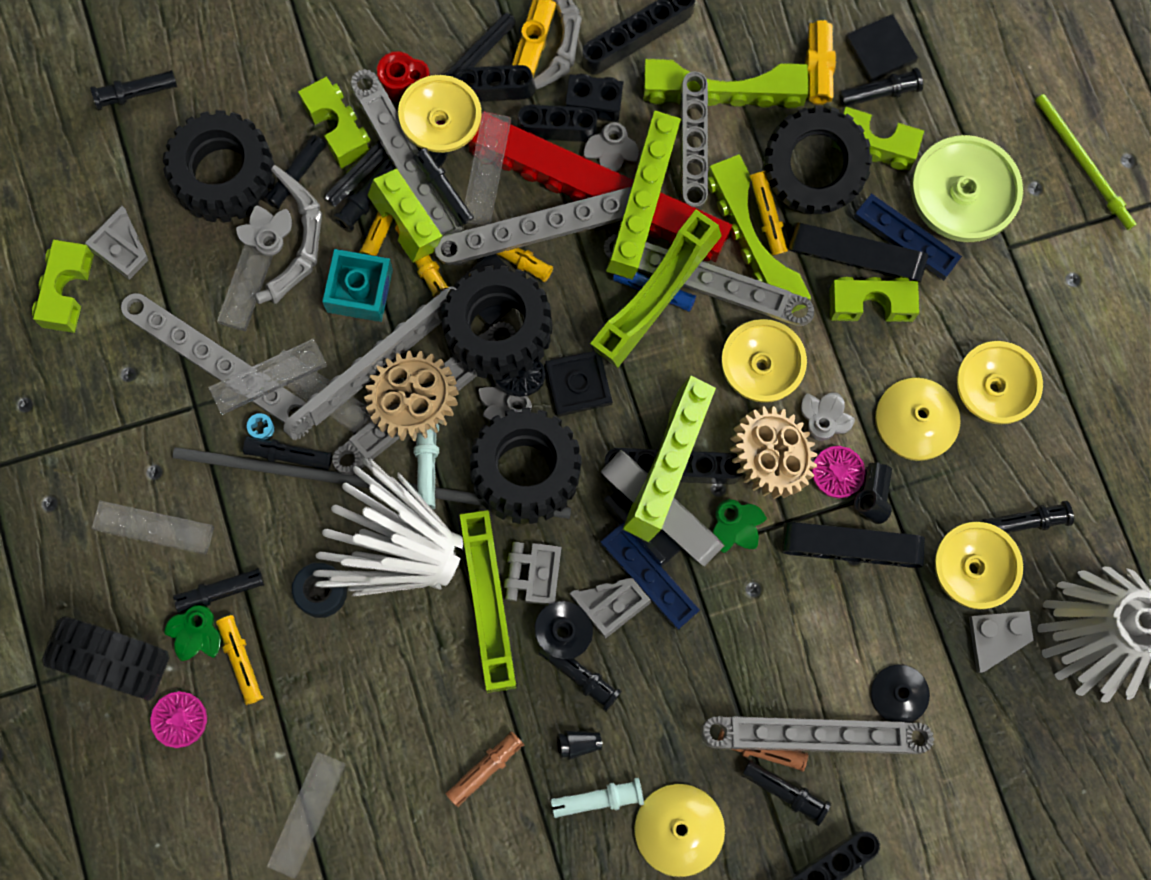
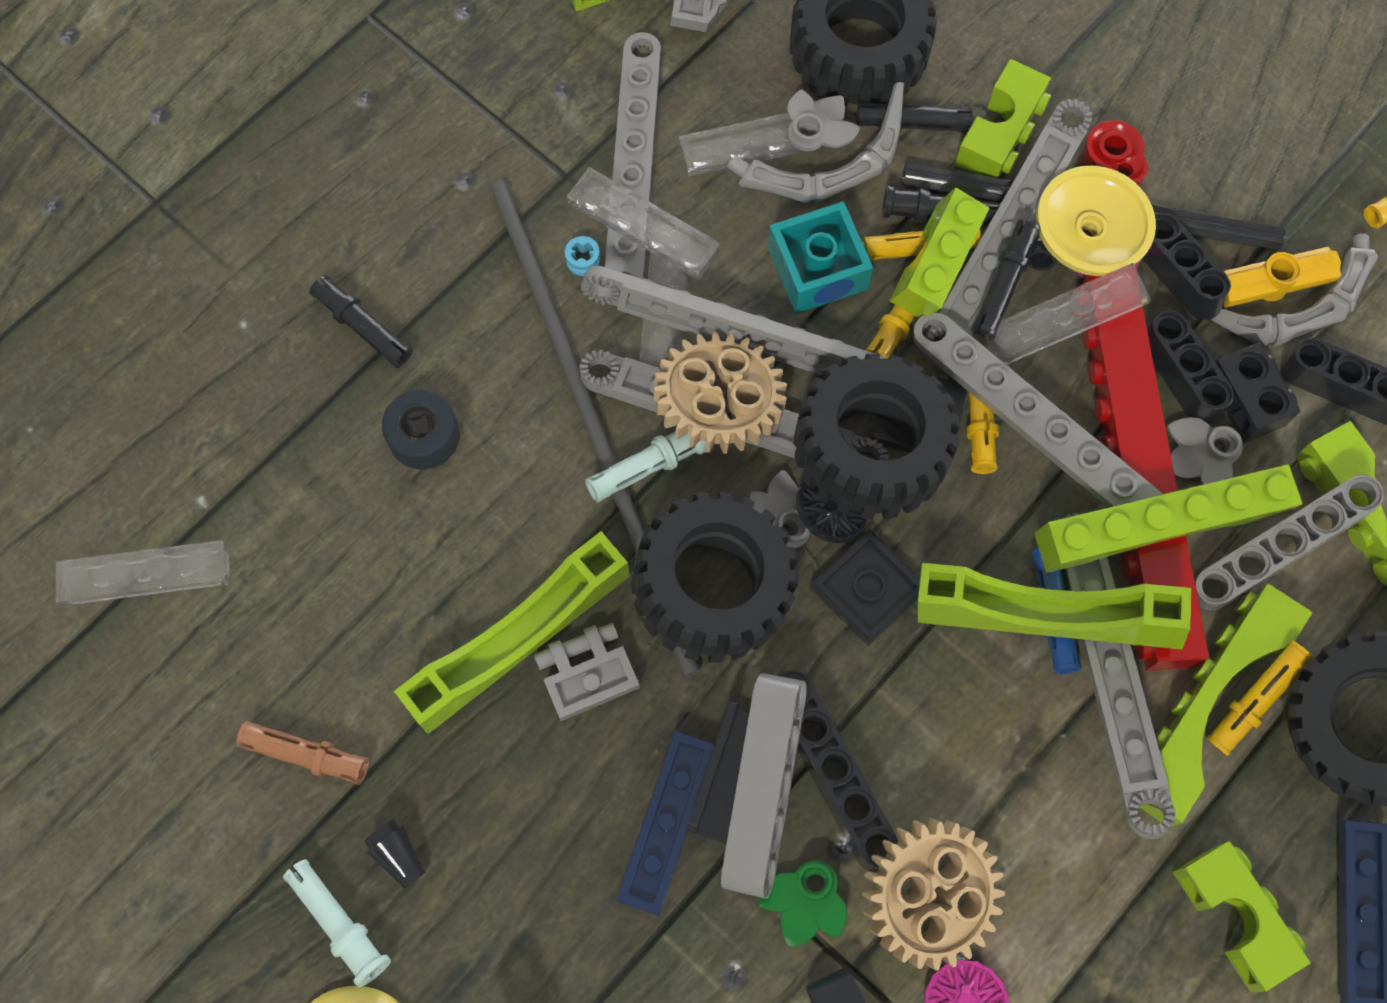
camera: 65 degrees right, 5 degrees down
black tyre [42,616,169,701] -> none
clear plate [92,501,214,555] -> none
dark pink wheel [150,691,207,748] -> none
green plate [164,605,221,661] -> none
yellow pin [216,615,264,705] -> none
black pin [243,436,332,471] -> none
white plant [313,457,463,596] -> none
black dish [534,601,593,660] -> none
black pin [538,649,622,712] -> none
light grey wing [570,578,651,639] -> none
lime arch [623,376,716,542] -> none
light yellow dish [721,319,807,403] -> none
black beam [788,222,929,282] -> none
light grey plate [801,392,855,441] -> none

